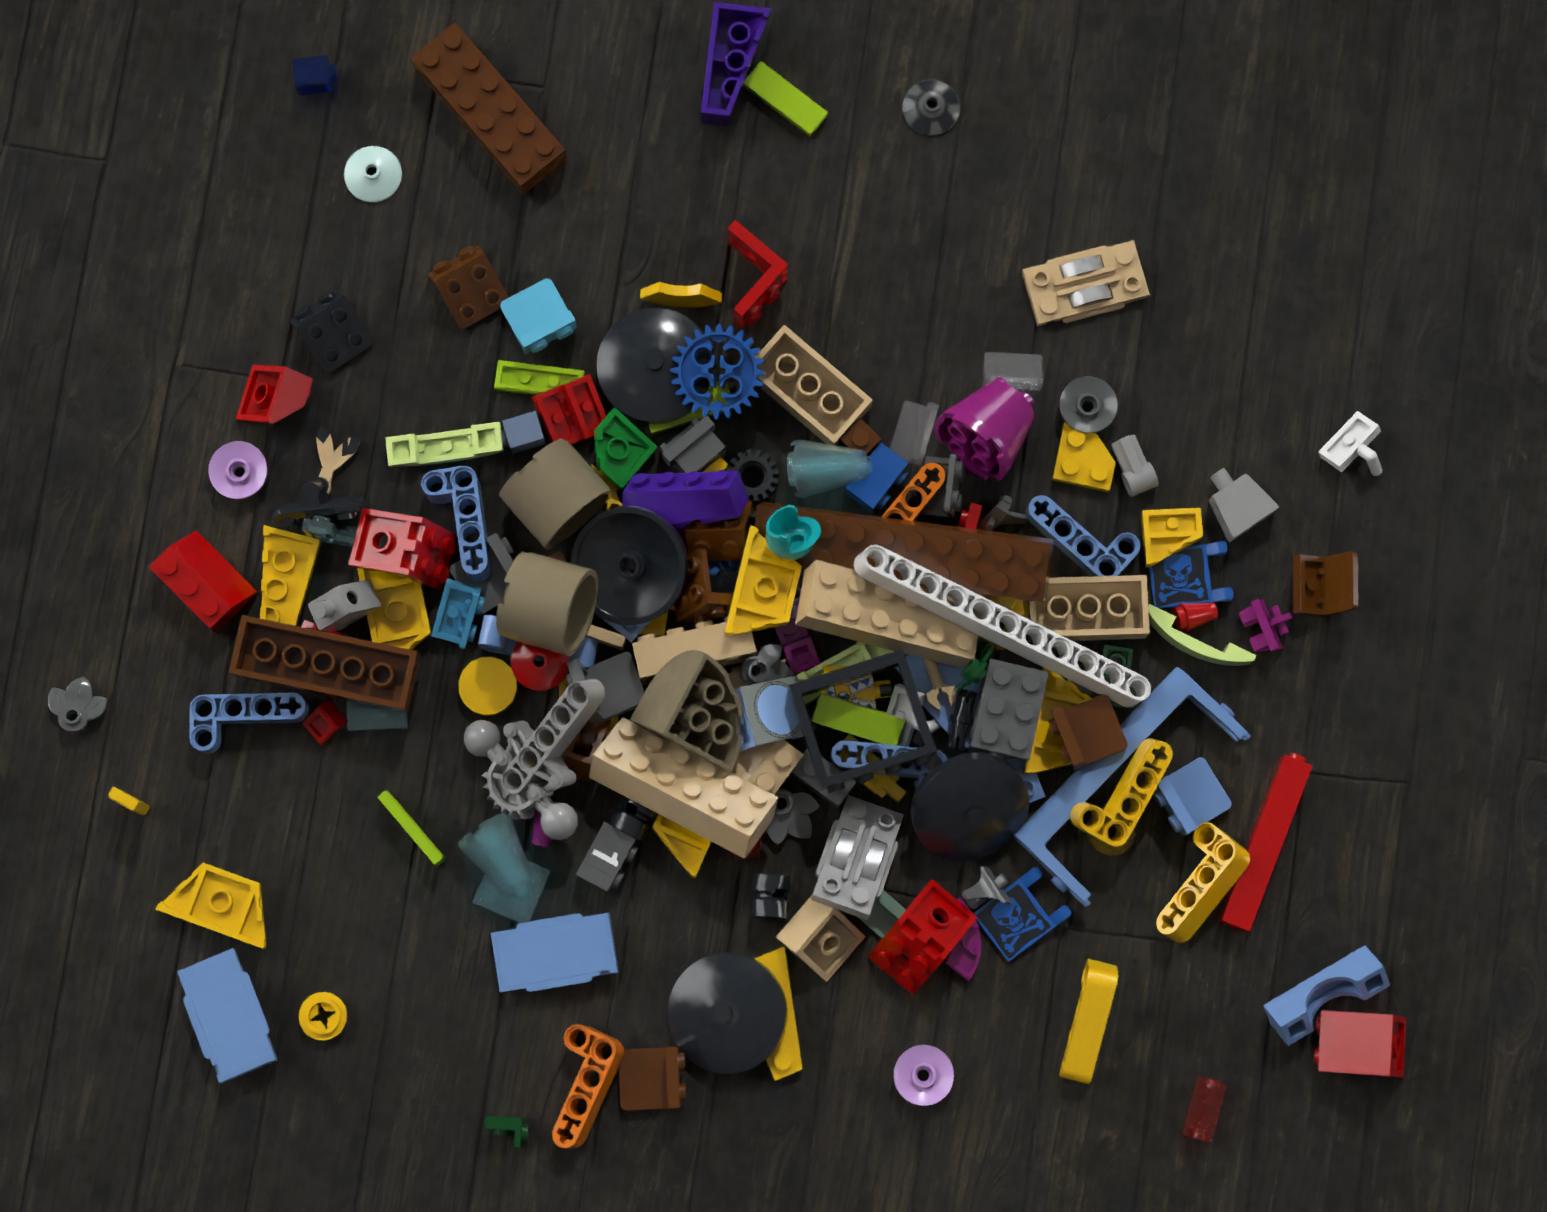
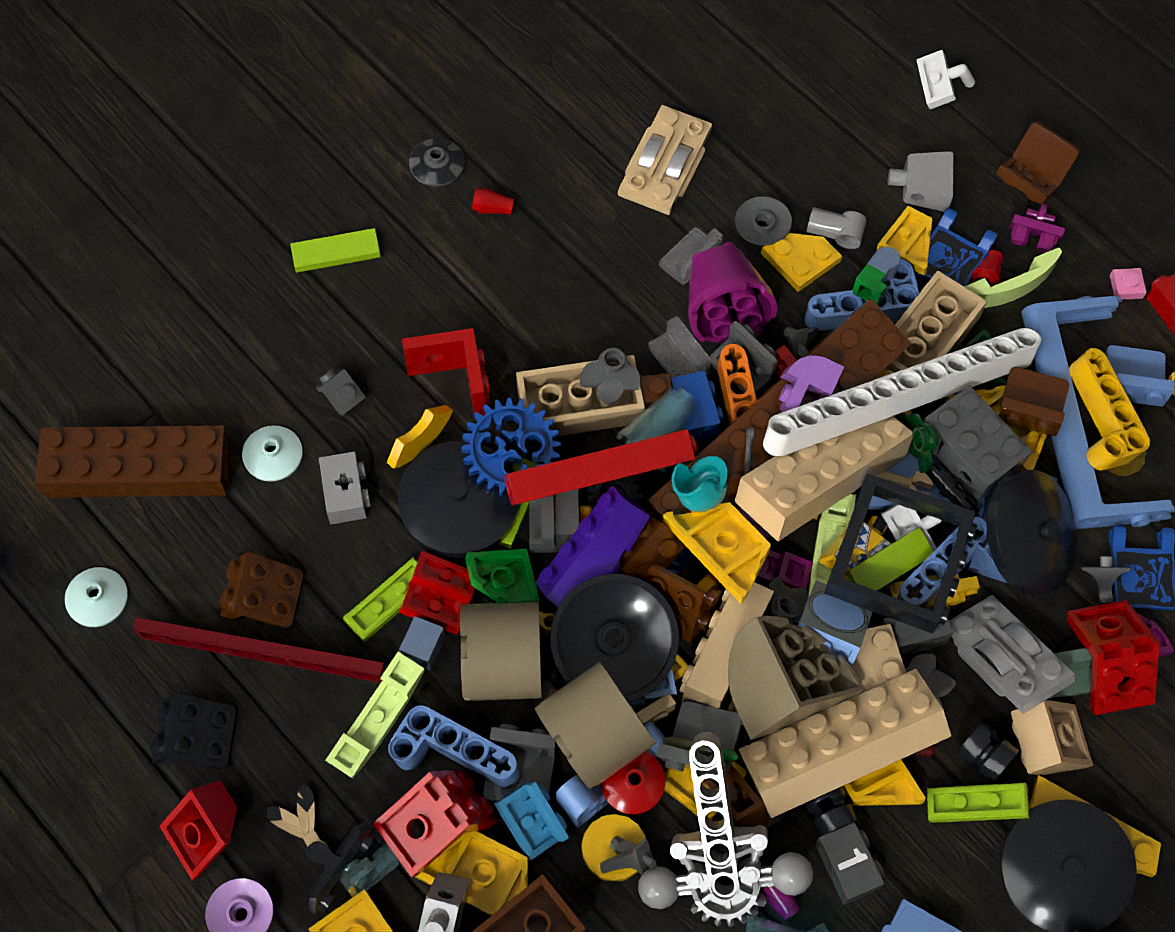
camera: 50 degrees left, 15 degrees down
medium azure bracket [500,278,577,354] -> none
dark purple wedge [701,2,771,126] -> none
none -> dark red tile [133,617,386,683]
none -> light aqua dish [242,426,303,482]
none -> dark grey bracket [315,368,366,415]
none -> light grey brick [319,452,371,525]
none -> red cone [471,186,514,215]
none -> red brick [504,429,697,506]
none -> dark grey plate [580,348,640,405]
none -> dark grey piece [600,836,657,875]
none -> olive piece [663,737,738,761]
none -> dark grey hinge [743,427,754,476]
none -> medium lavender brick [778,356,844,412]
none -> leg [852,247,900,306]
none -> lime tile [927,783,1030,823]
none -> bright pink plate [1110,268,1146,300]

